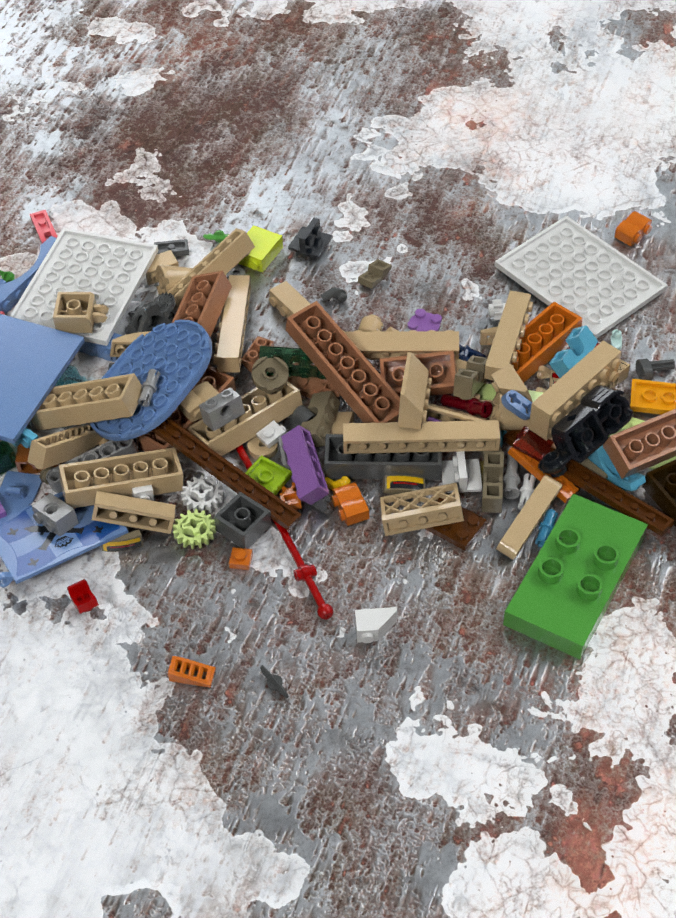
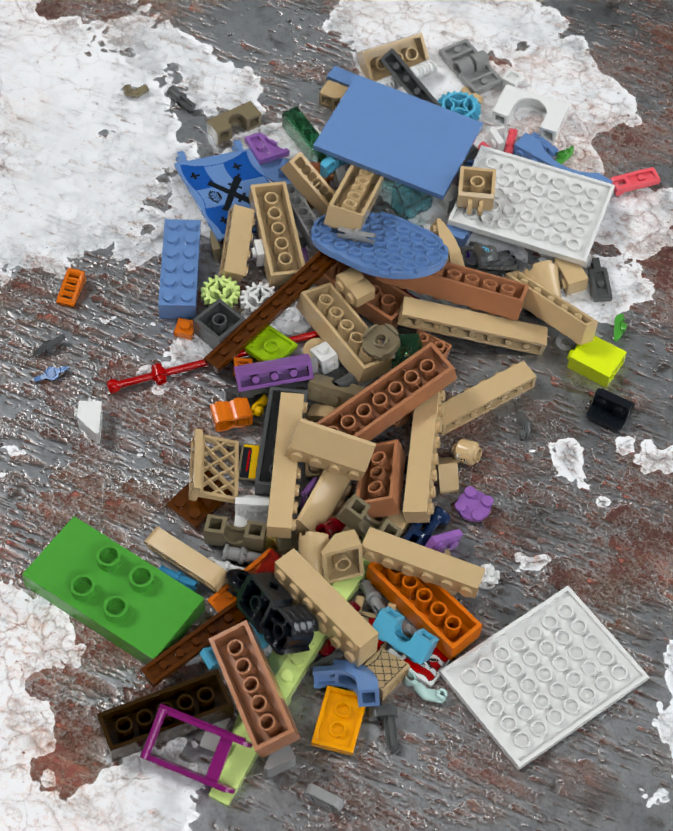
camera: 90 degrees right, 5 degrees up
light grey brick [31,493,79,536] -> none
red bracket [67,579,99,614] -> none
light grey brick [199,388,245,431] -> none
dark tan slope [358,259,392,289] -> none
medium blue beam [501,390,532,420] -> none
orange brick [614,211,652,246] -> none
none -> medium blue piece [33,366,69,382]
none -> medium blue brick [158,219,201,319]
none -> medium blue arch [313,660,380,707]
none -> light grey pin [359,579,385,617]
none -> medium lavender wing [424,529,464,553]

